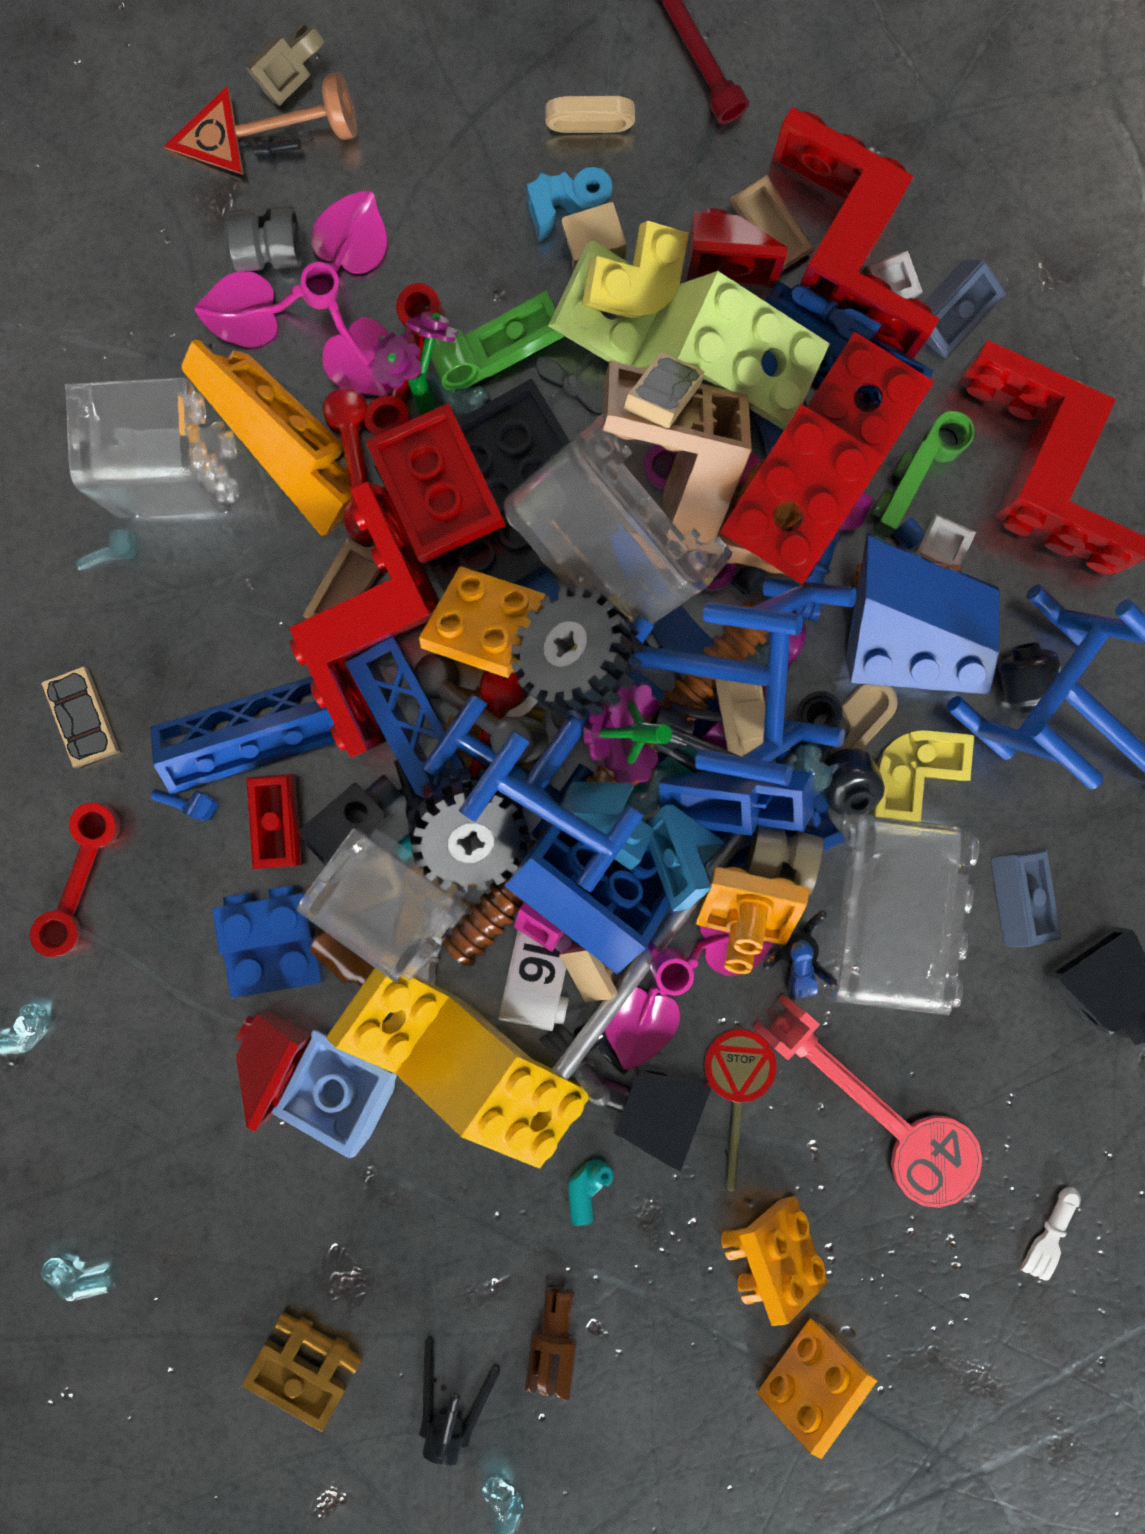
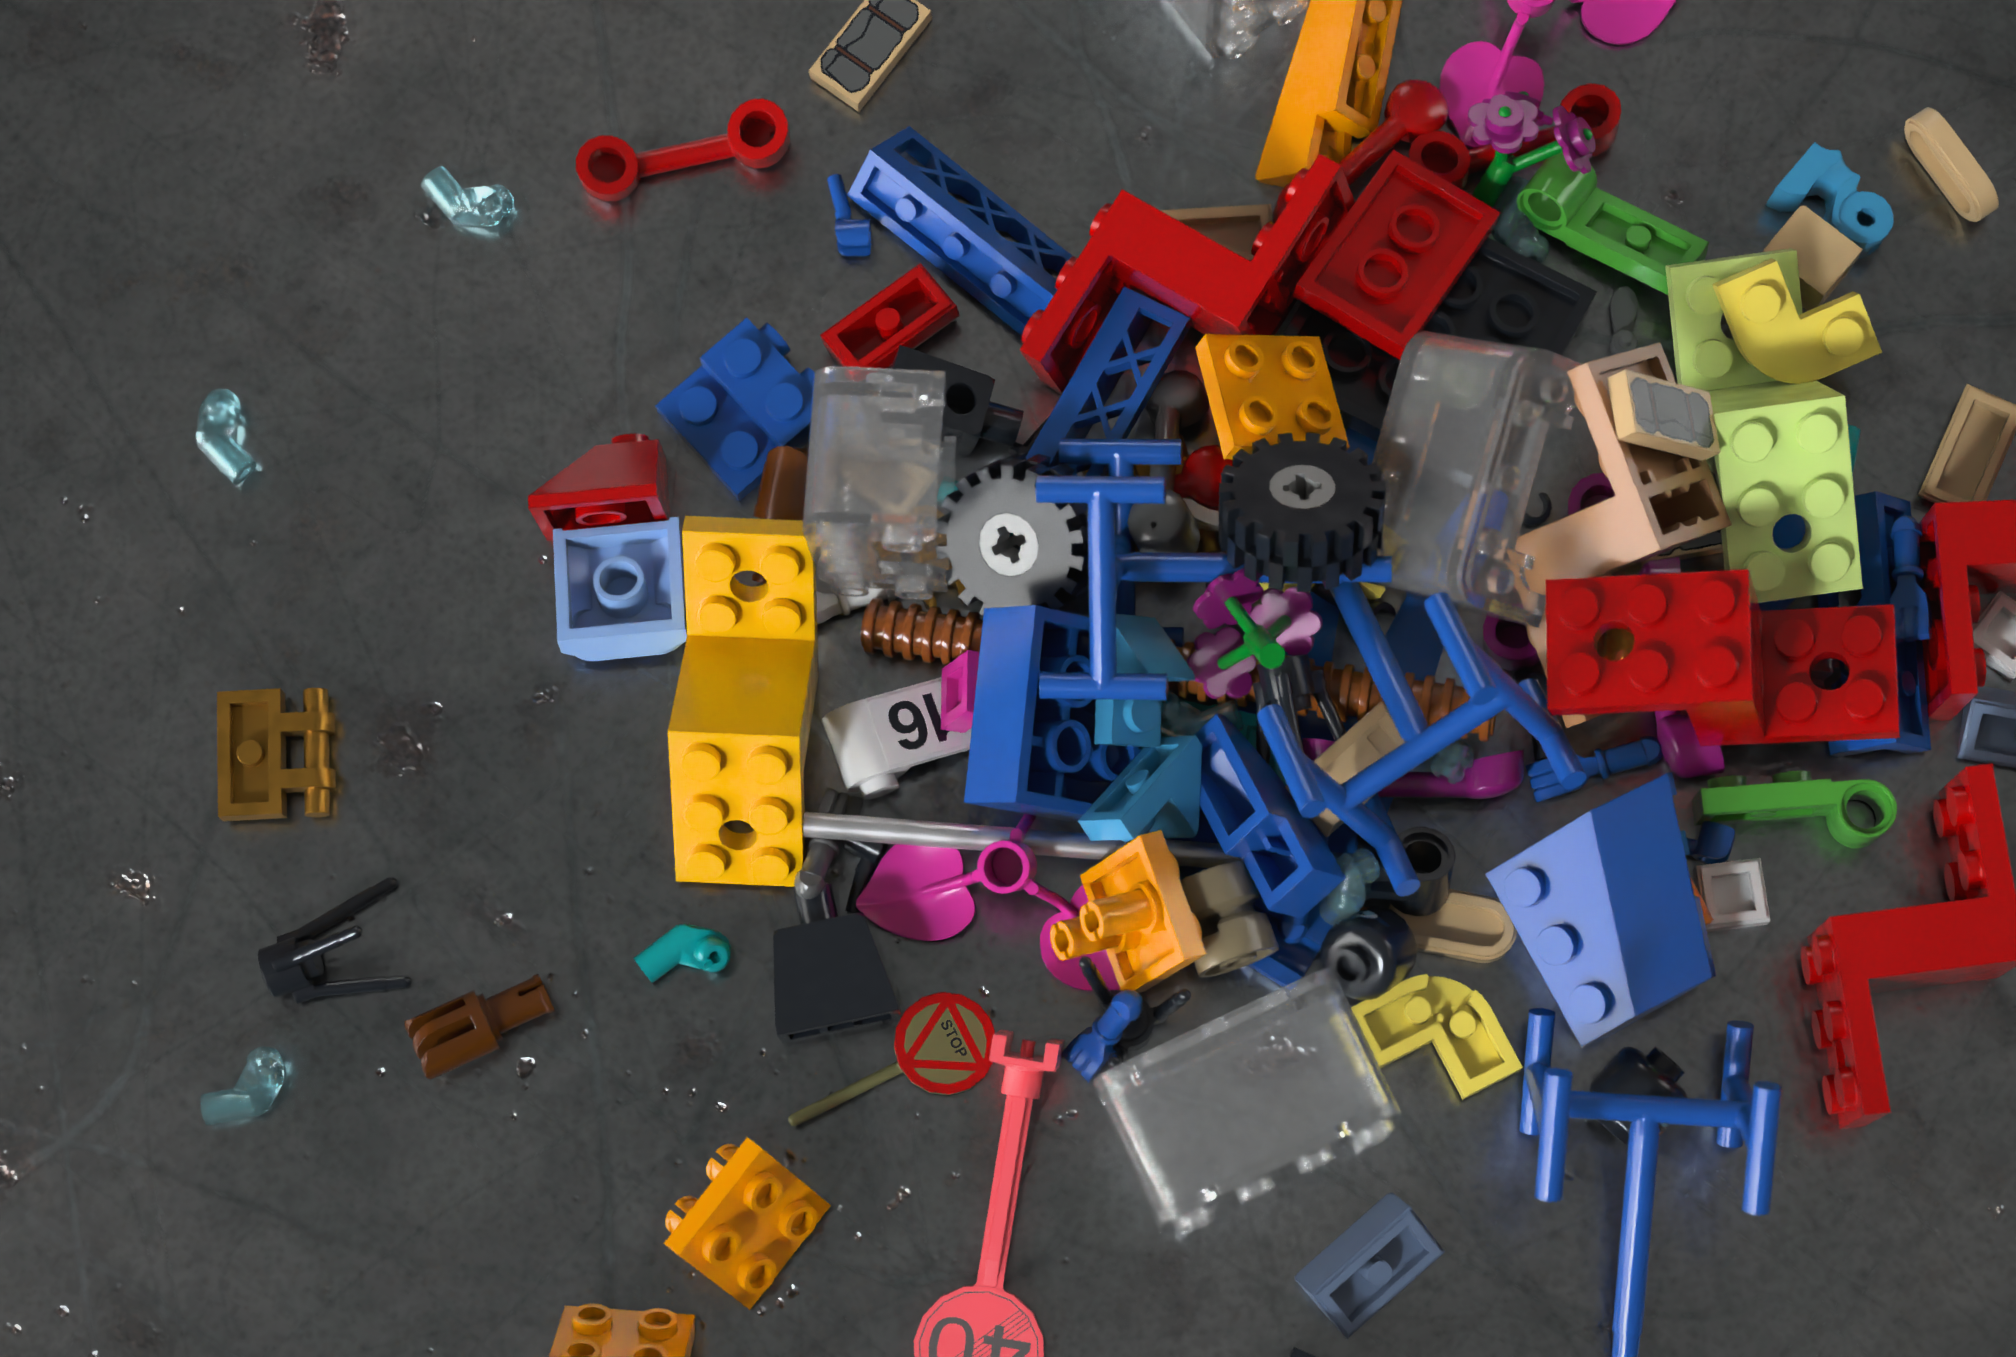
camera: 65 degrees right, 10 degrees down
tan panel [559,942,619,1002] -> none
red slope [686,208,787,288] -> none

